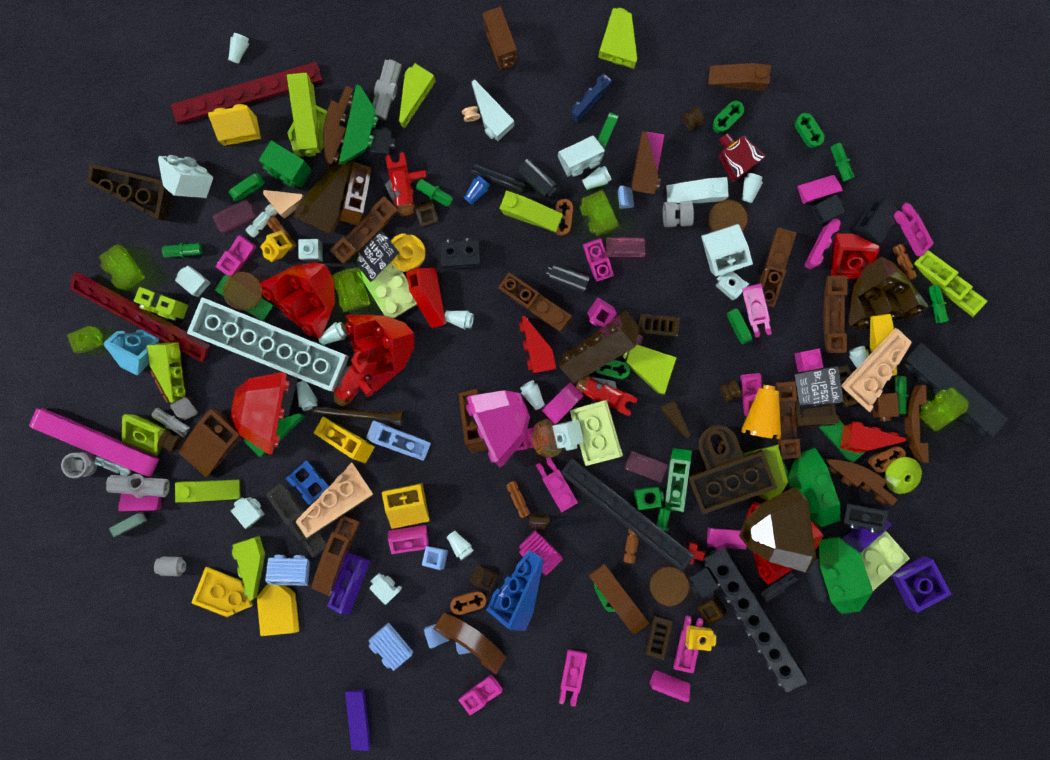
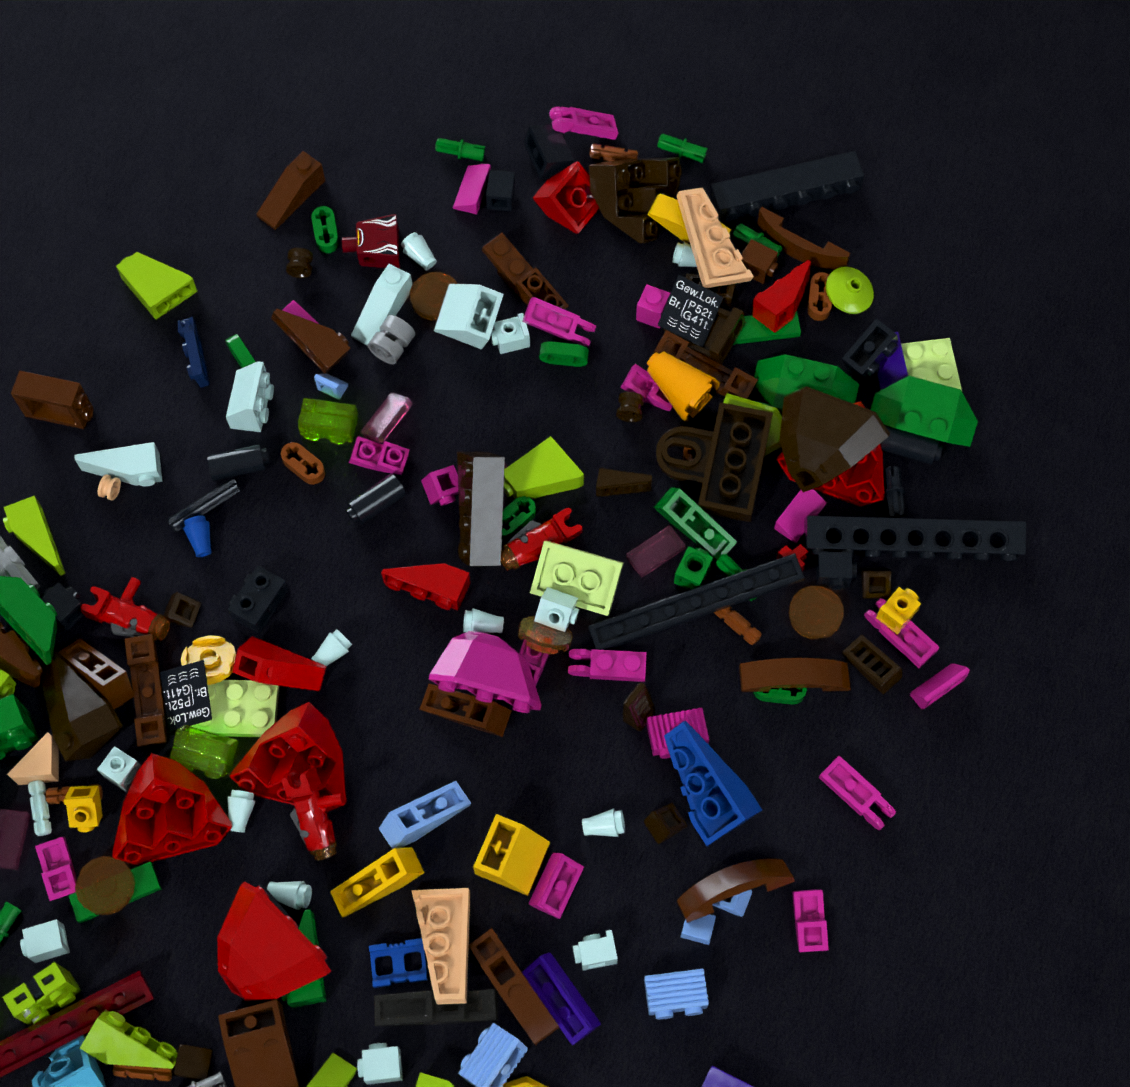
camera: 50 degrees left, 20 degrees down
light aqua brick [187,298,350,392] -> none
dark brown piece [312,406,404,426] -> none
green axle [416,179,453,207] -> none
light blue slope [422,546,448,570] -> none
dark orange beam [450,590,486,615] -> none
reddish brown slope [498,273,572,333] -> none
lime slope [500,191,563,232] -> none
dark orange axle [507,481,530,518] -> none
dark pink slope [542,382,583,424] -> none
light aqua cone [582,166,612,190] -> none
dark brown slope [639,314,680,338] -> none
green beam [795,113,824,148] -> none
dark pink hinge [804,218,840,269] -> none
reddish brown slope [823,276,847,353] -> none
reddish brown slope [823,459,898,506] -> none
dark purple brick [891,556,952,613] -> none
lime slope [914,250,987,317] -> none
clear neon green brick [920,387,969,431] -> none

